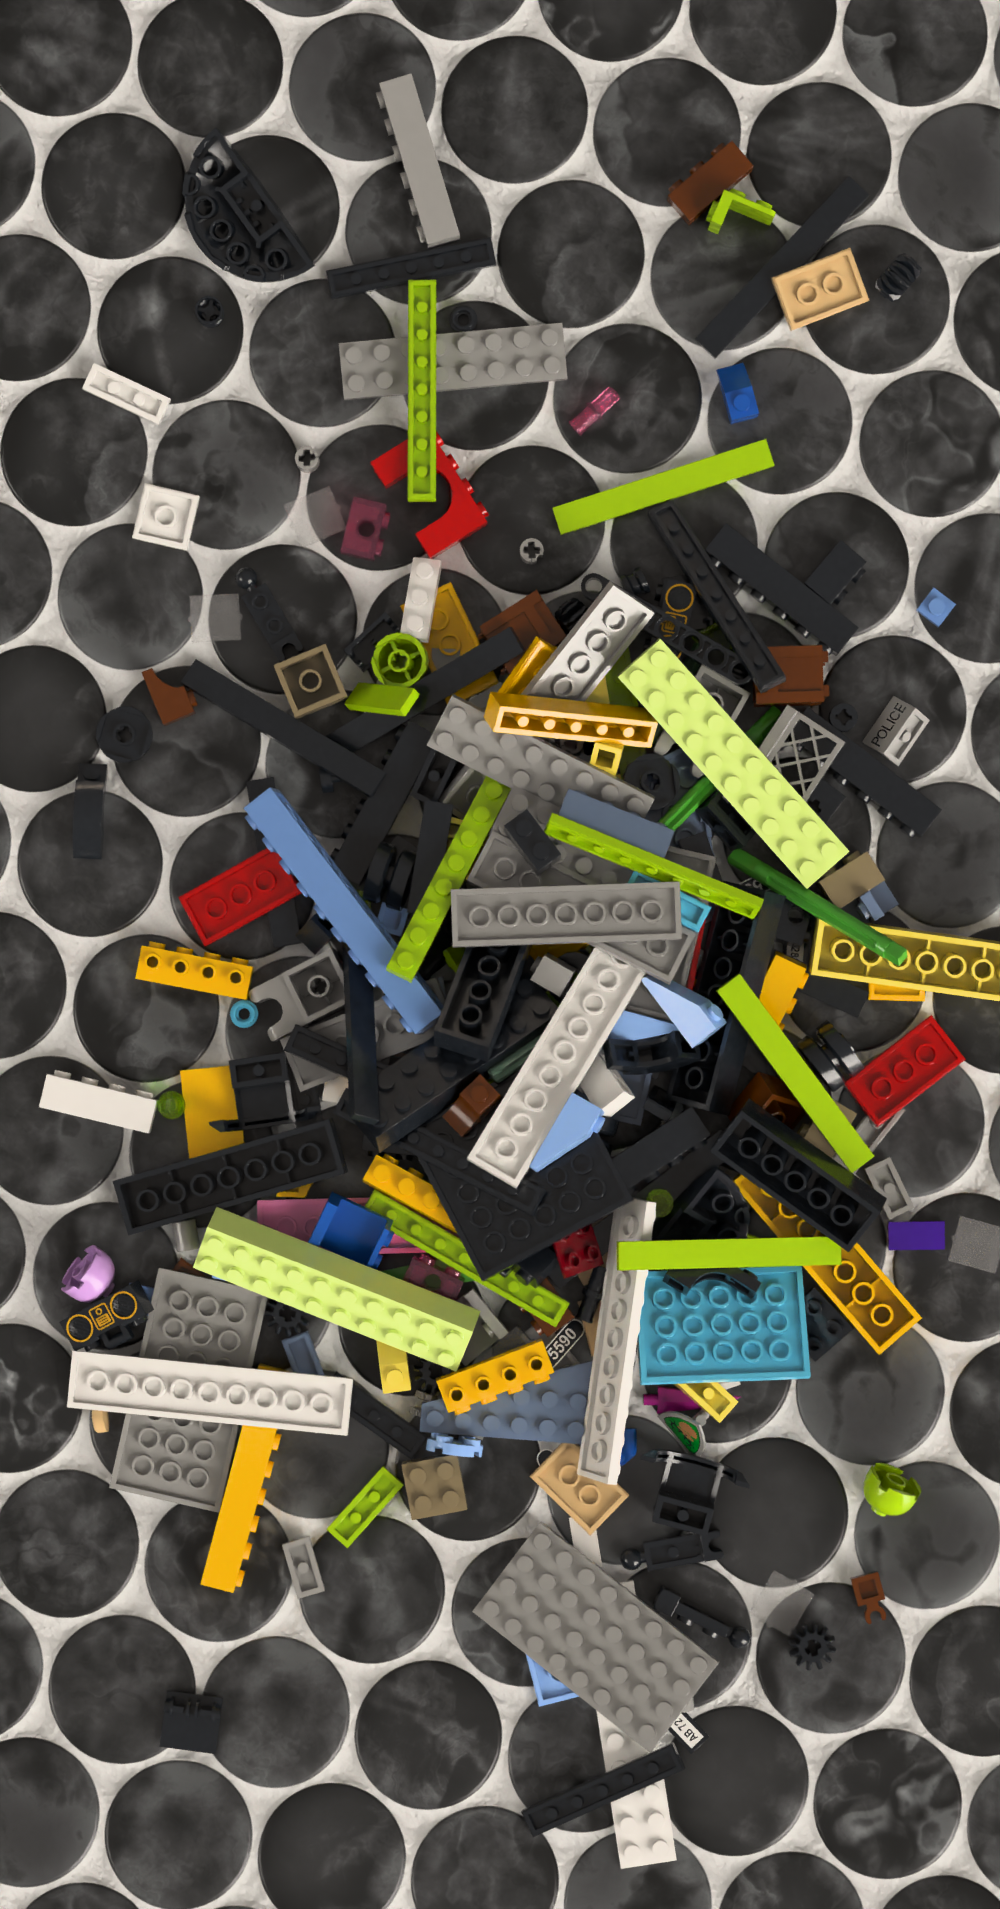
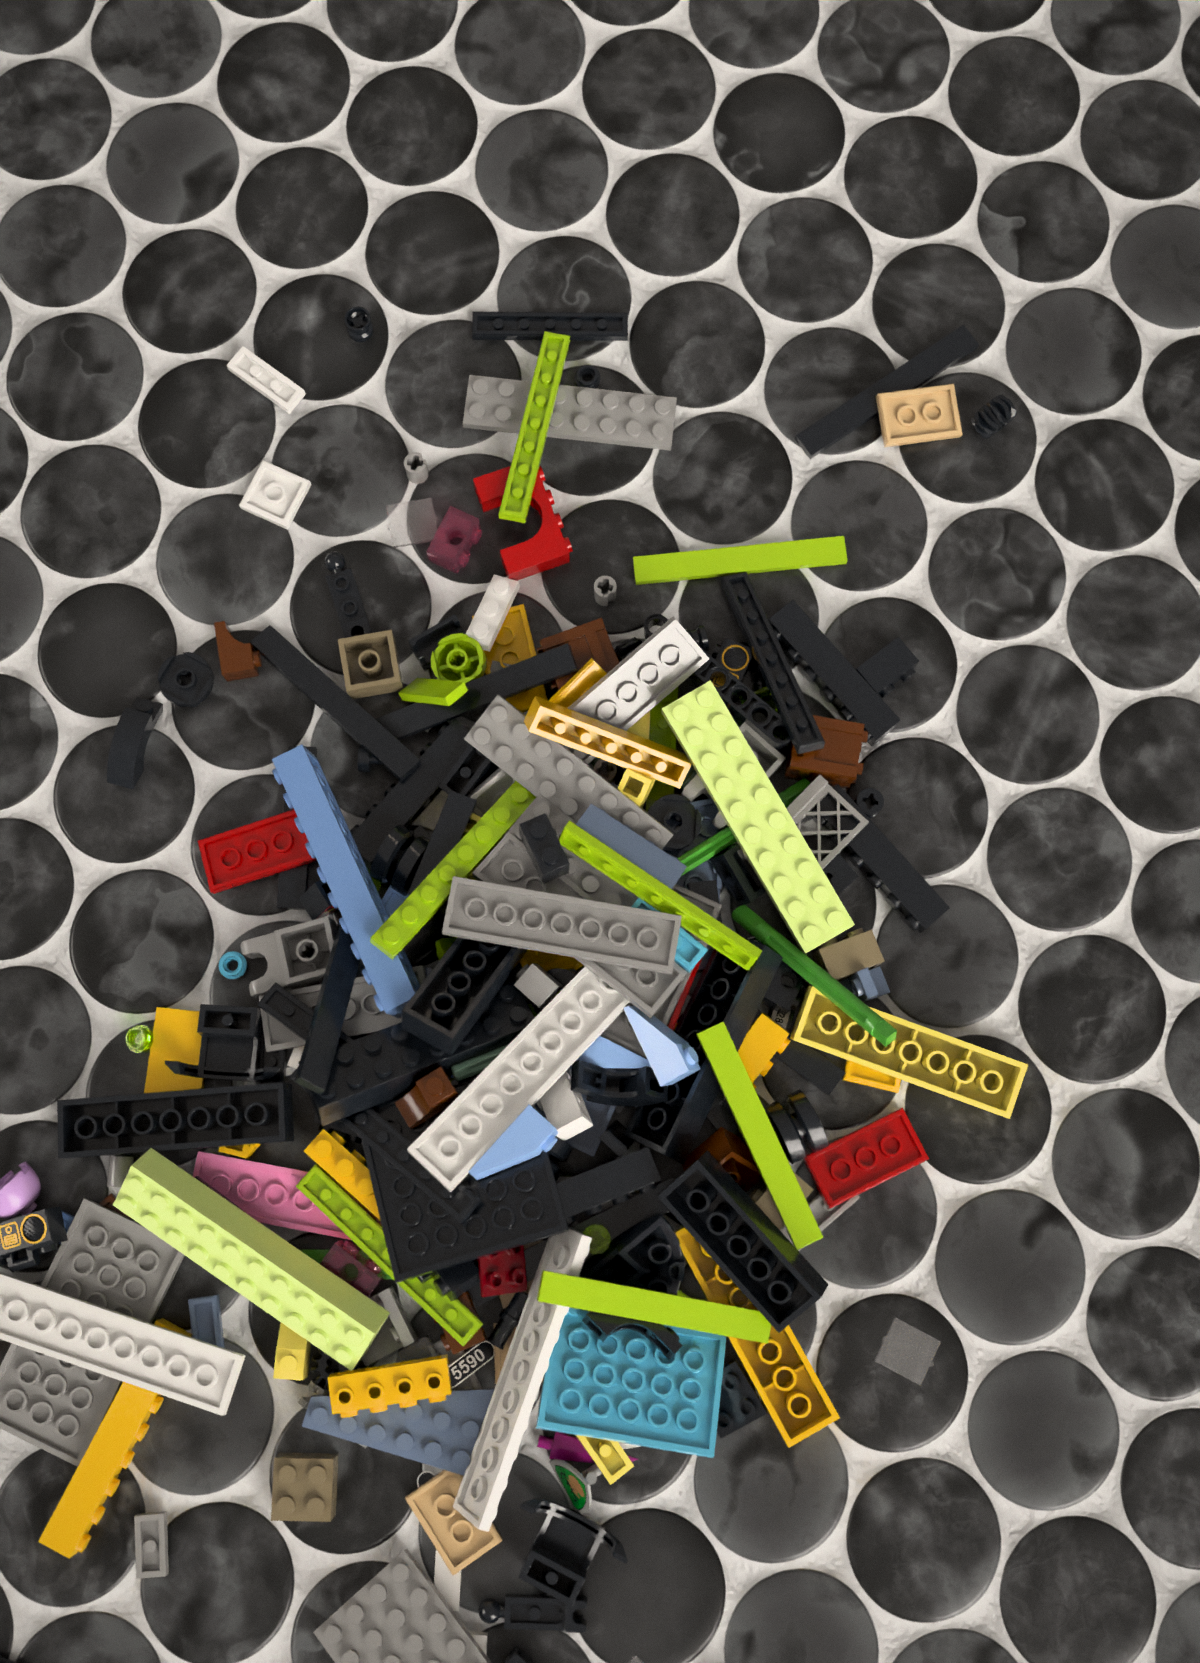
camera: 10 degrees right, 10 degrees down
white brick [39,1070,159,1133] -> none
yellow brick [135,941,254,1000] -> none
black brick [182,128,315,282] -> none
clear piece [188,594,243,643] -> none
black gear [264,1299,311,1337] -> none
blue panel [308,1192,394,1270] -> none
lime plate [326,1466,404,1548] -> none
black tile [333,1371,428,1460] -> none
light grey brick [376,73,460,249] -> none
light blue plate [426,1433,483,1457] -> none
clear pink axle [569,387,620,436] -> none
blue arm [620,1428,637,1466] -> none
reddish brown brick [667,141,754,225] -> none
lime bracket [705,189,776,234] -> none
blue slope [716,363,759,424] -> none
light grey panel [862,696,930,766] -> none
lime cylinder [863,1463,922,1516] -> none
light grey plate [864,1157,914,1220] -> none
dark purple tile [887,1221,945,1250] -> none
medium blue plate [916,588,956,627] -> none

